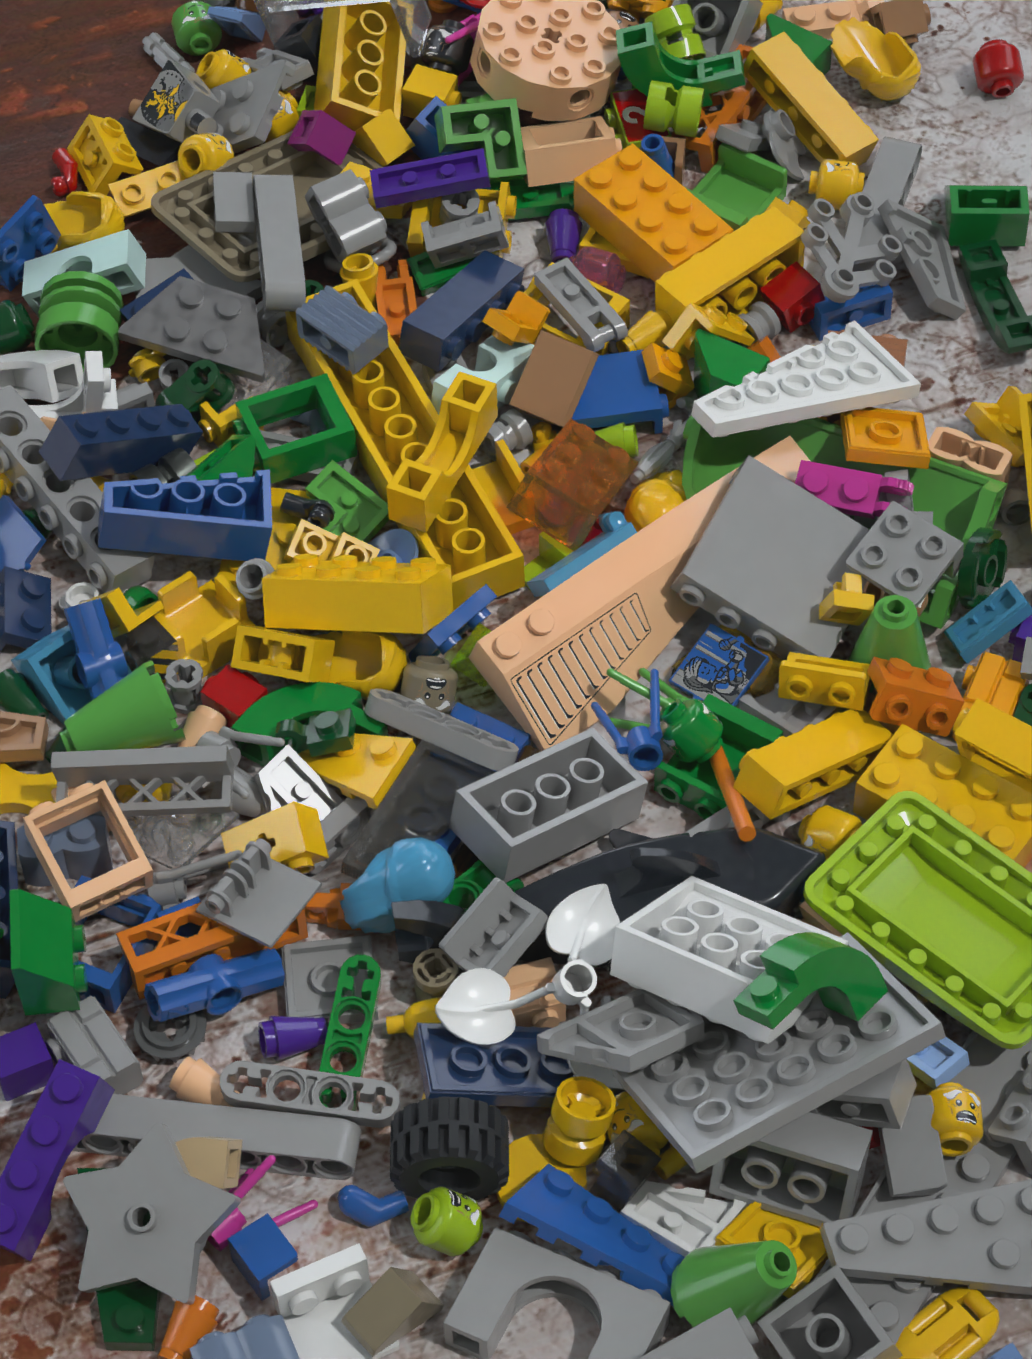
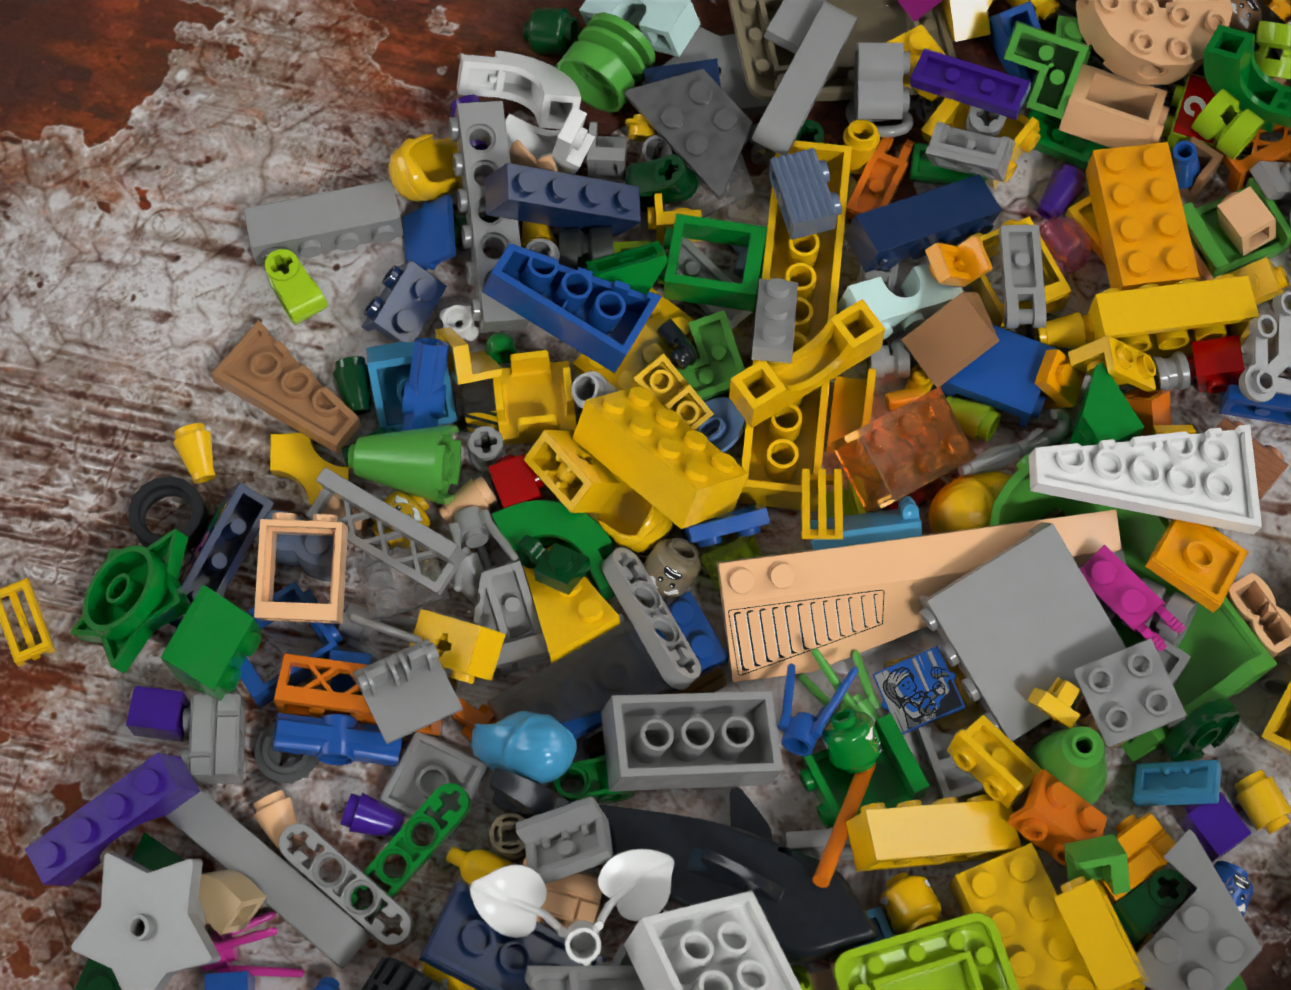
camera: 30 degrees right, 15 degrees up
none -> light grey plate [751,278,798,363]
none -> yellow tile [802,469,843,539]
none -> bright green panel [1064,834,1131,895]
none -> light nougat brick [1217,186,1276,256]

